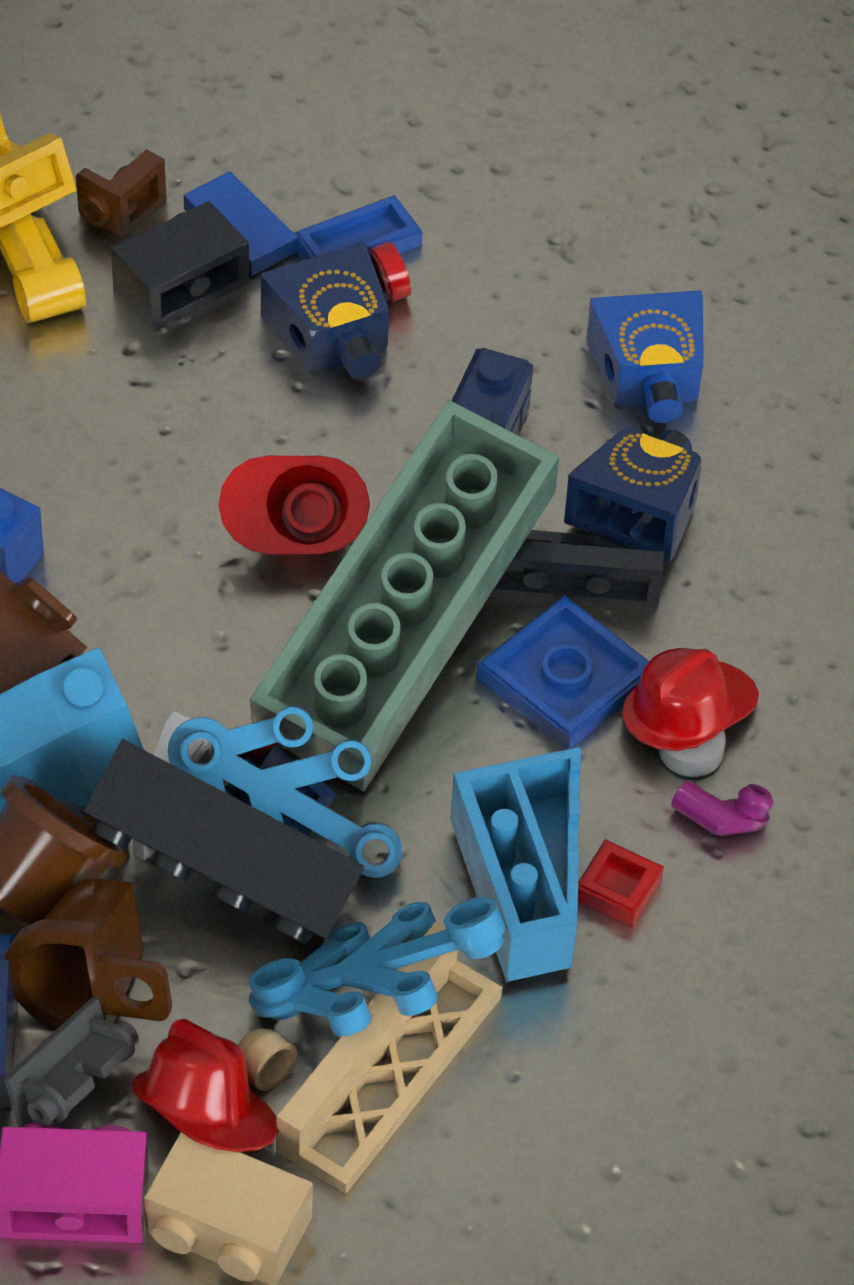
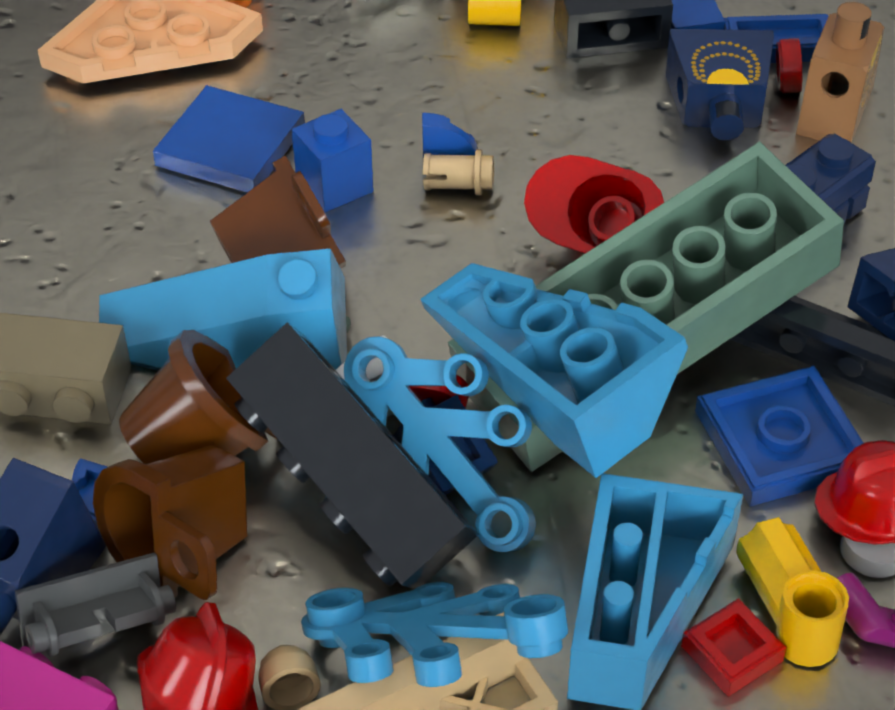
camera: 30 degrees right, 5 degrees down
none -> dark azure wedge [420,263,688,478]
none -> blue tile [422,113,478,158]
none -> tan pin [423,149,494,195]
none -> yellow piece [736,517,849,667]
none -> medium nougat torso [796,2,885,143]

